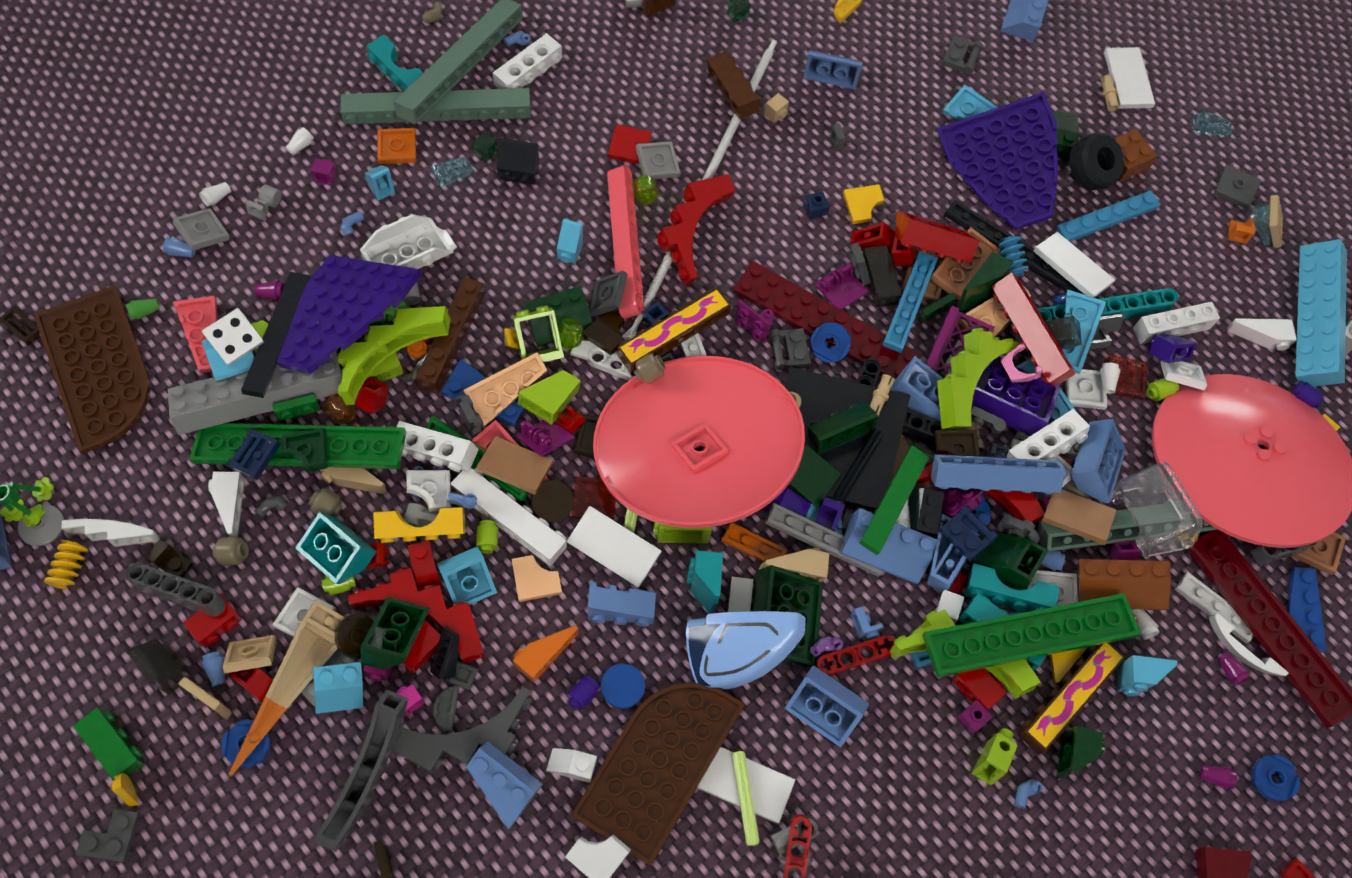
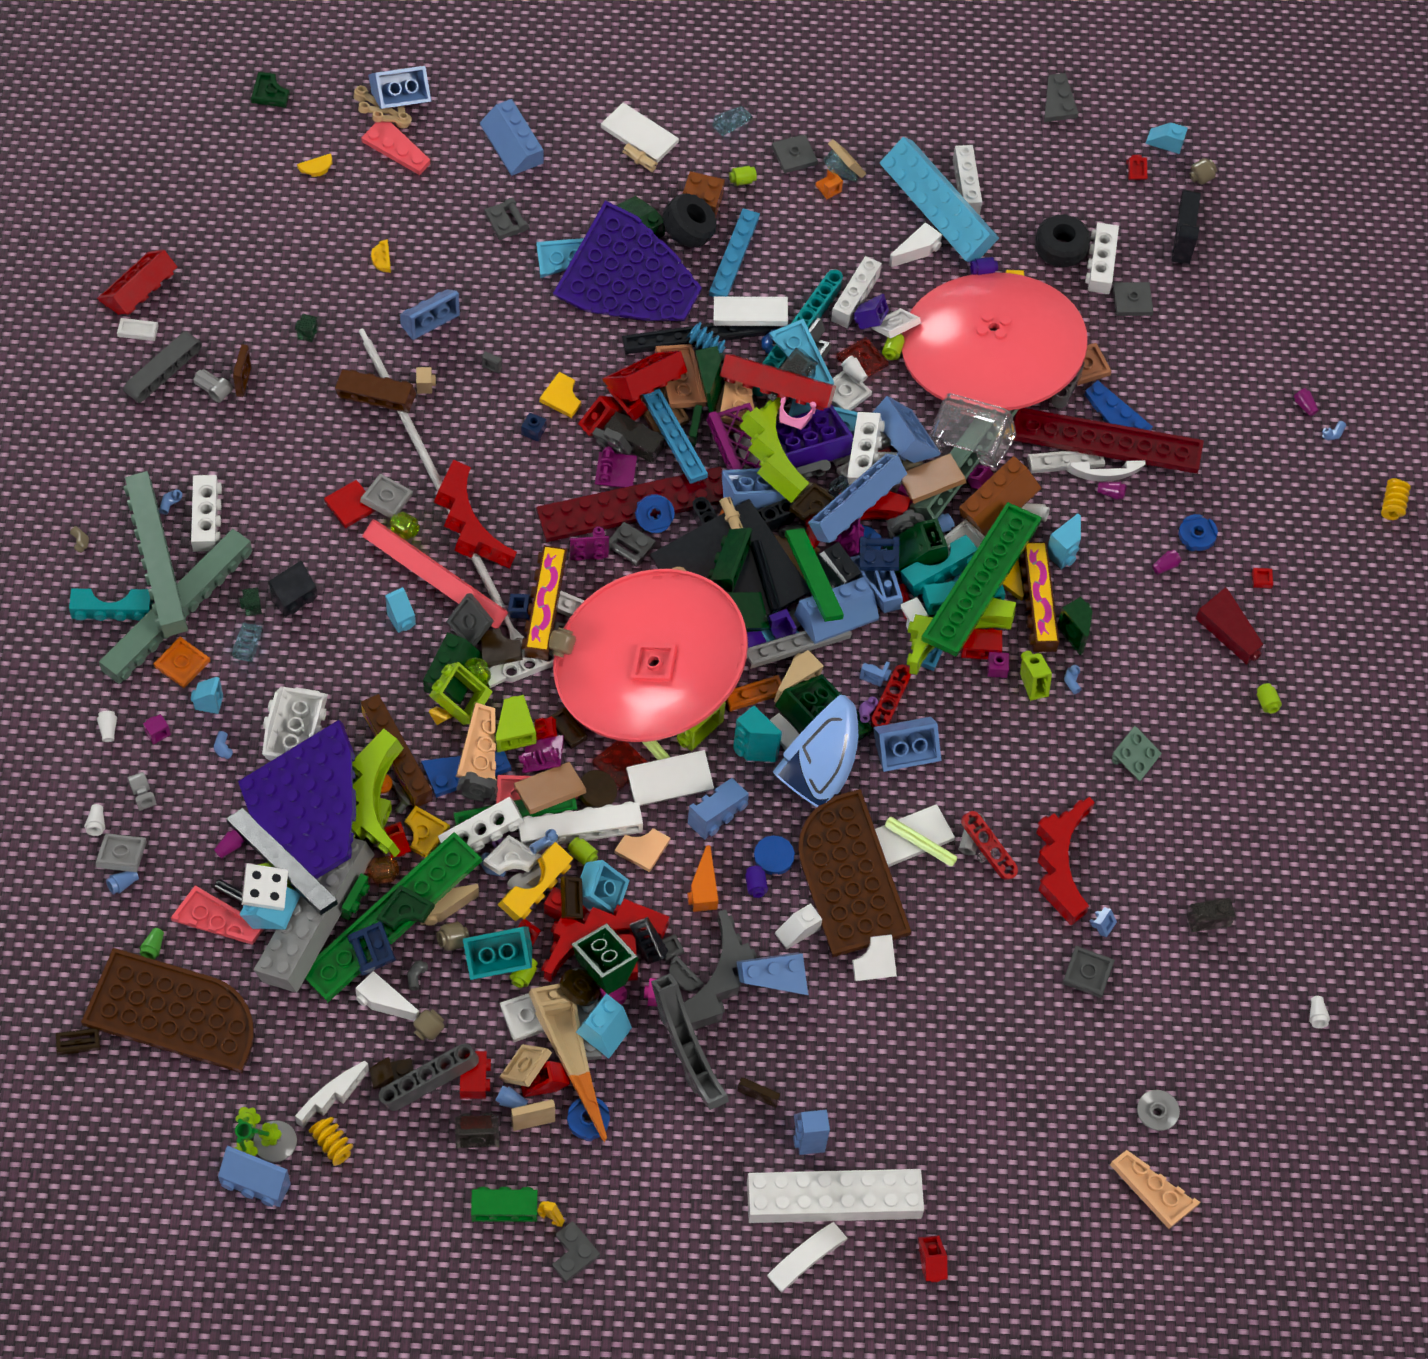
camera: 45 degrees left, 5 degrees down
none -> yellow tile [404,806,450,858]
none -> dark brown tile [561,876,583,920]
none -> lime brick [729,166,757,186]

